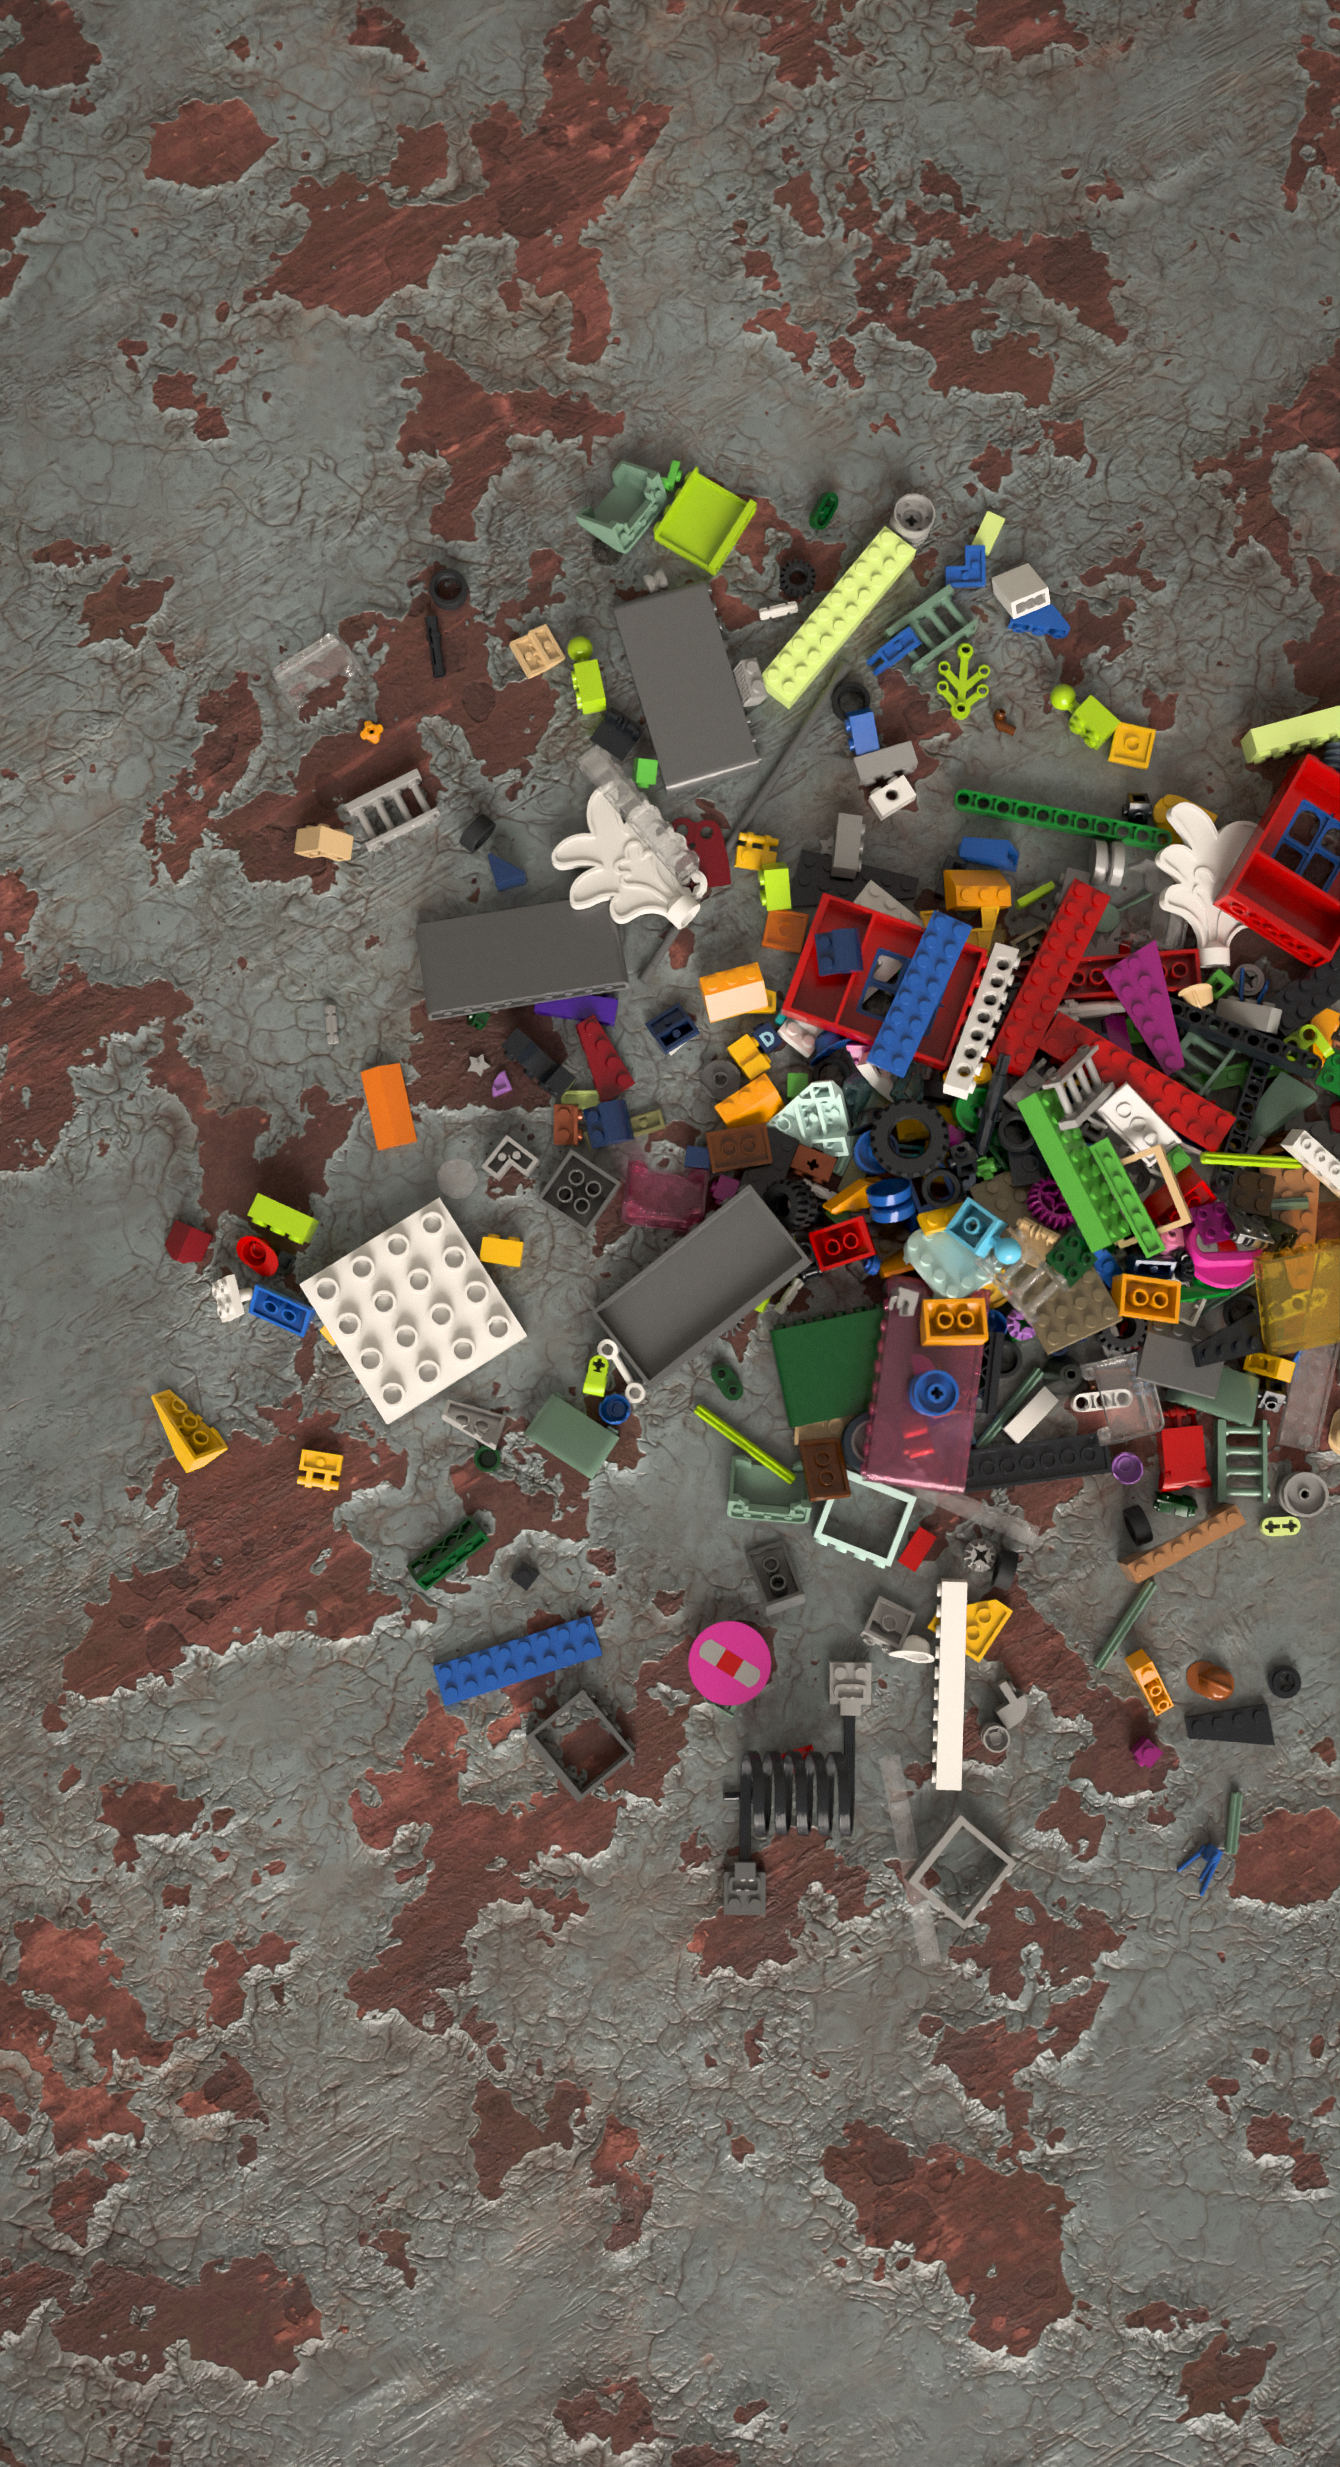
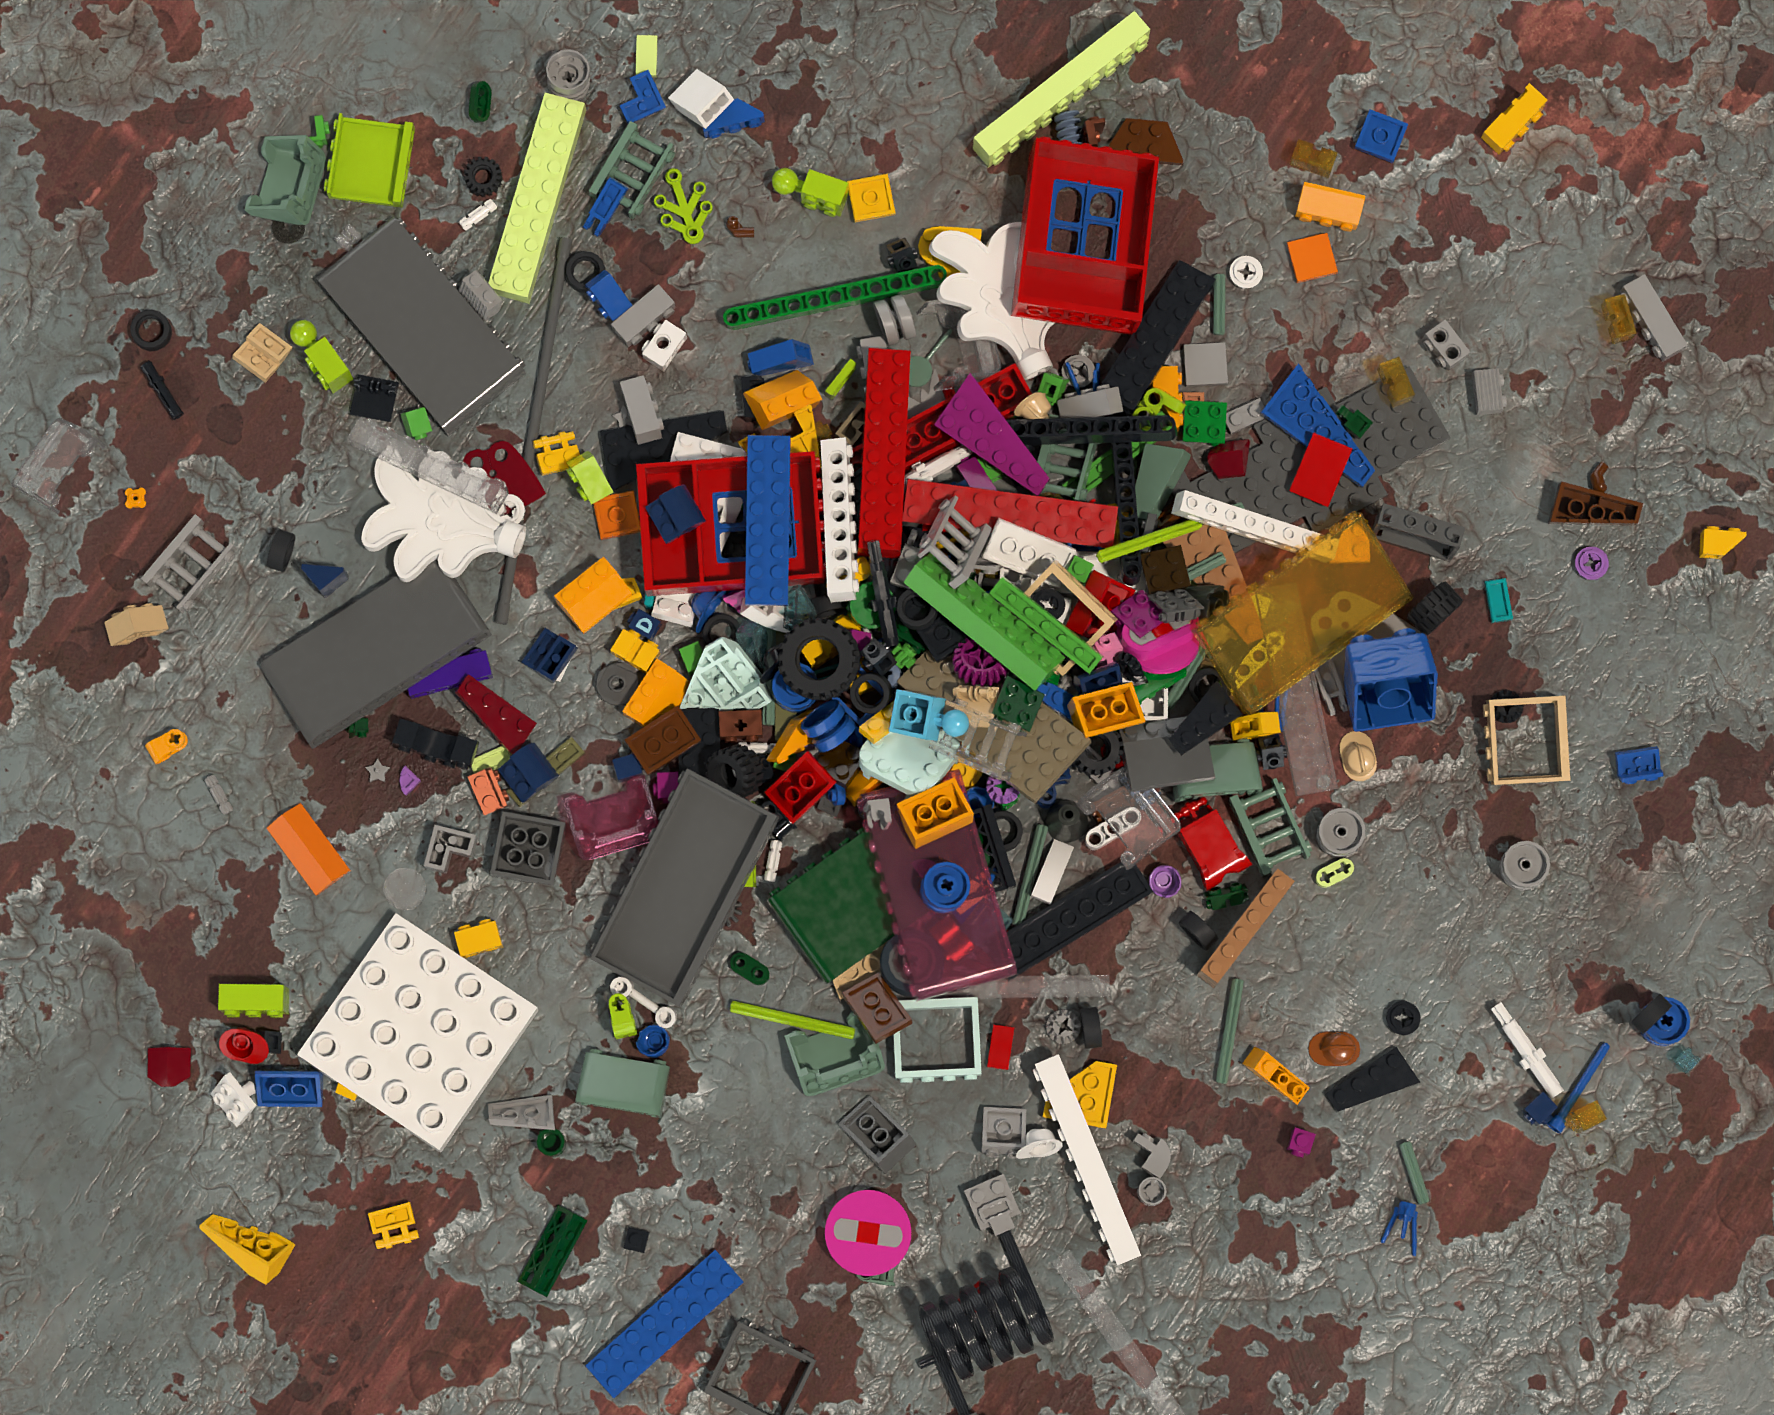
camera: 25 degrees left, 5 degrees down
light grey window [903,1812,1016,1929] -> none
none -> light orange piece [145,729,188,764]

